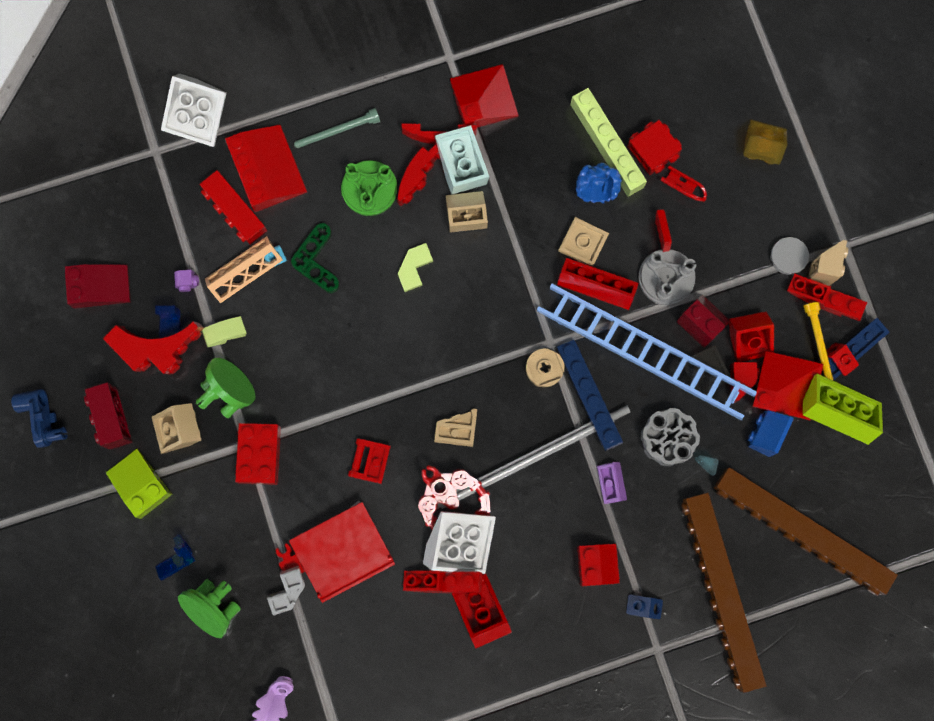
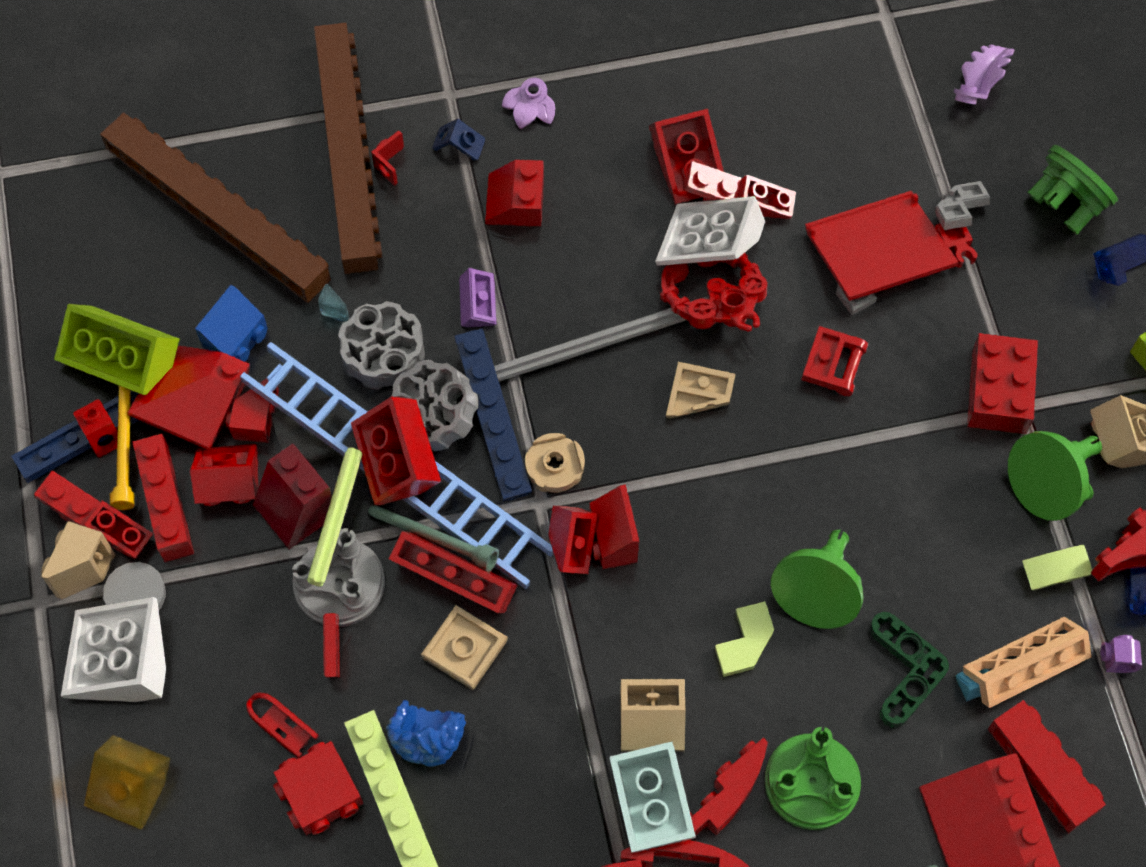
camera: 170 degrees left, 15 degrees down
none -> white slope [61,597,166,702]
none -> red brick [133,434,194,562]
none -> yellowish green axle [307,447,363,587]
none -> red slope [351,396,441,505]
none -> sand green piece [368,505,499,572]
none -> red bracket [371,131,404,186]
none -> light grey connector [392,360,478,451]
none -> lavender plate [502,77,555,129]
none -> red slope [548,505,598,574]
none -> red slope [589,484,639,570]
none -> bright green piece [771,530,864,629]

